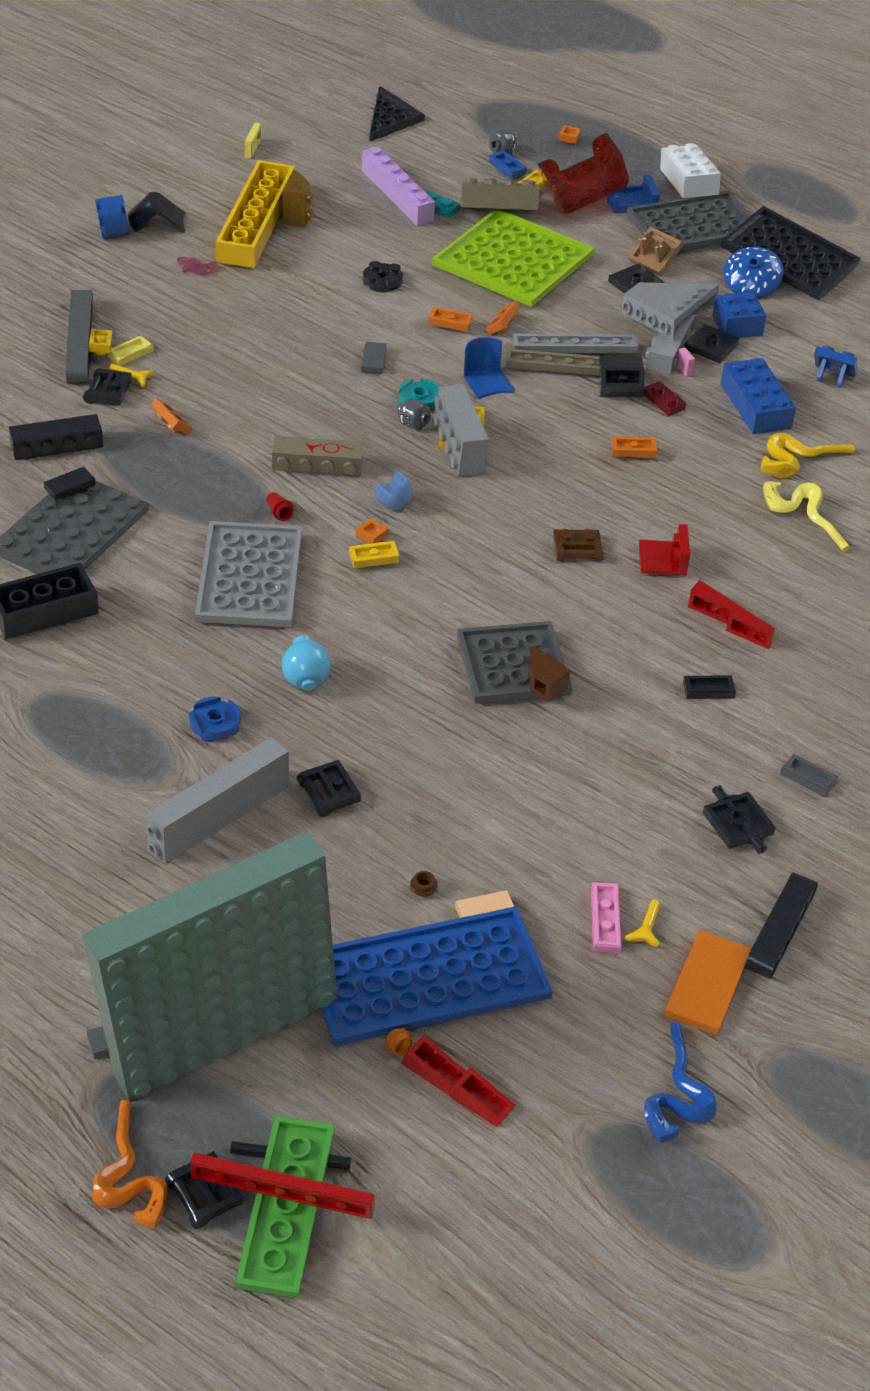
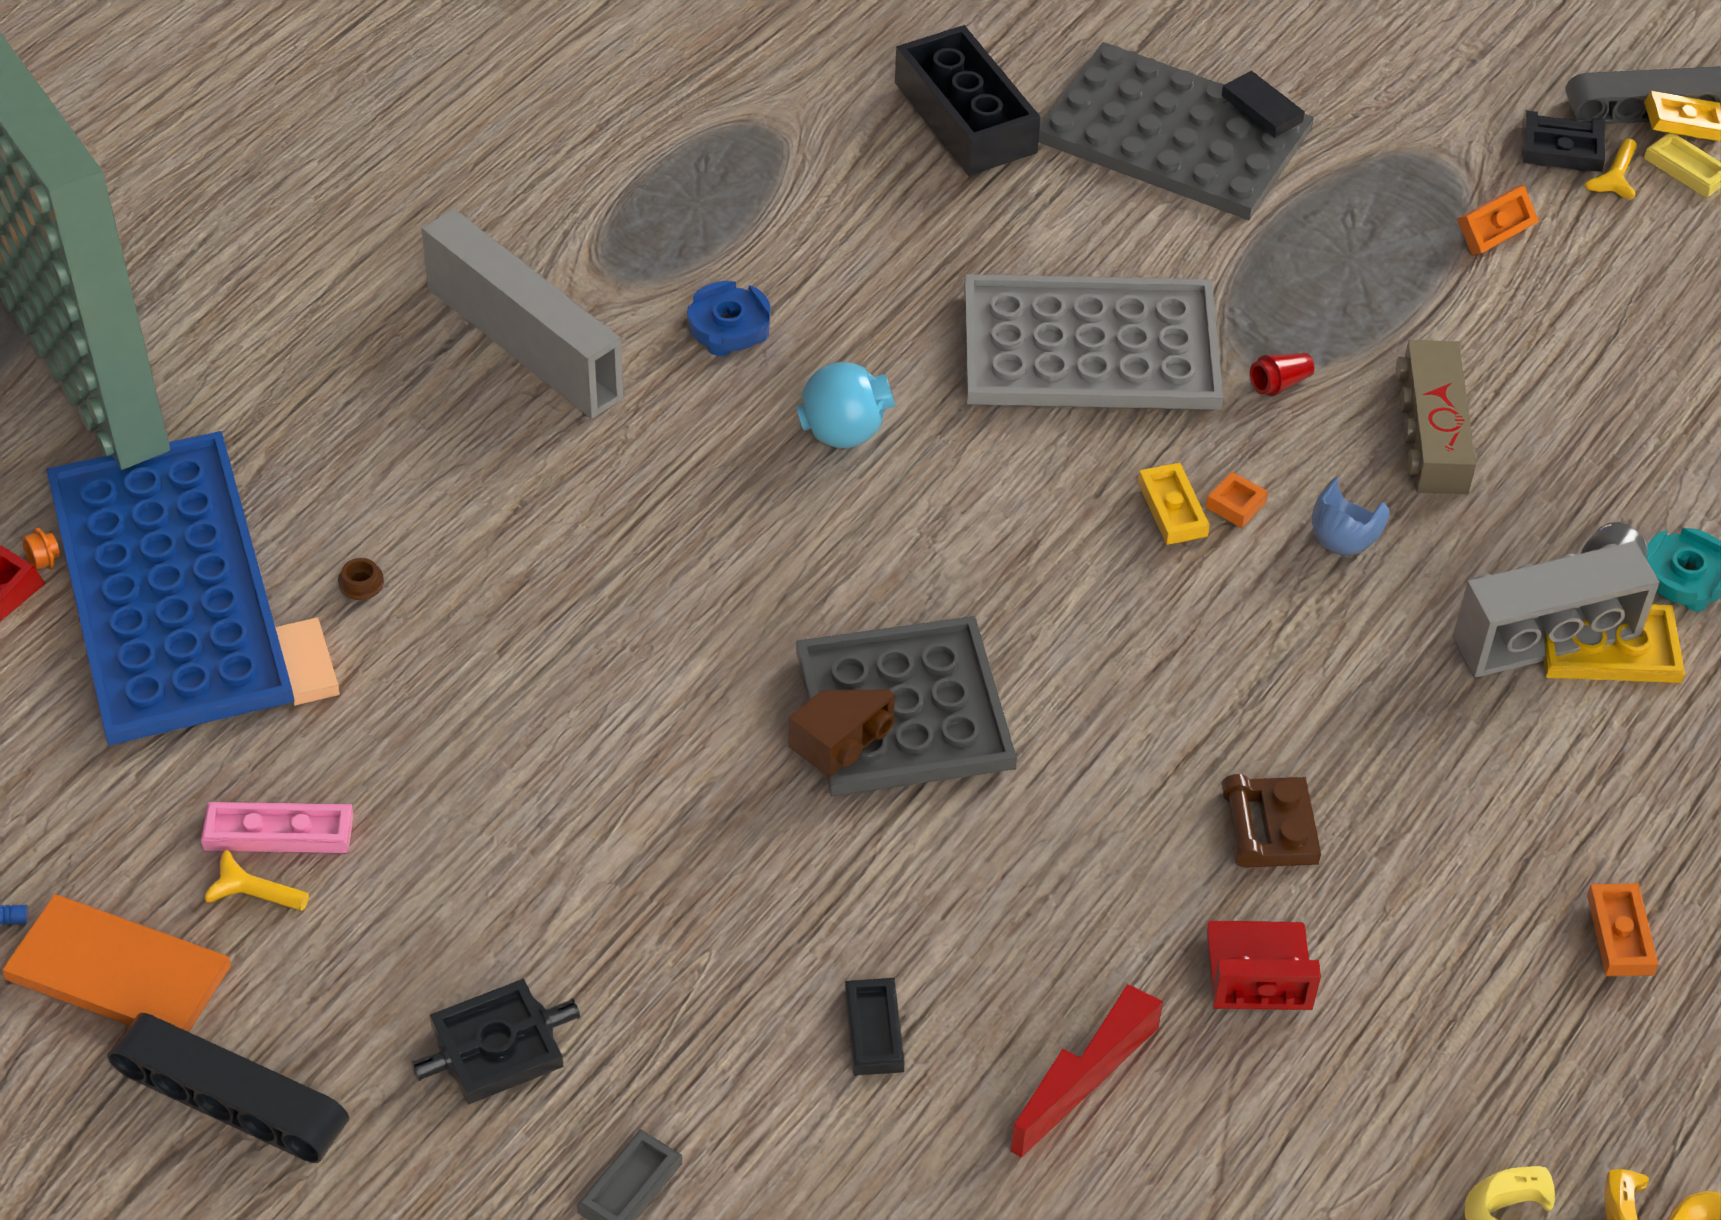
camera: 90 degrees right, 5 degrees up
black brick [8,414,103,460] -> none
black plate [296,760,361,817] -> none

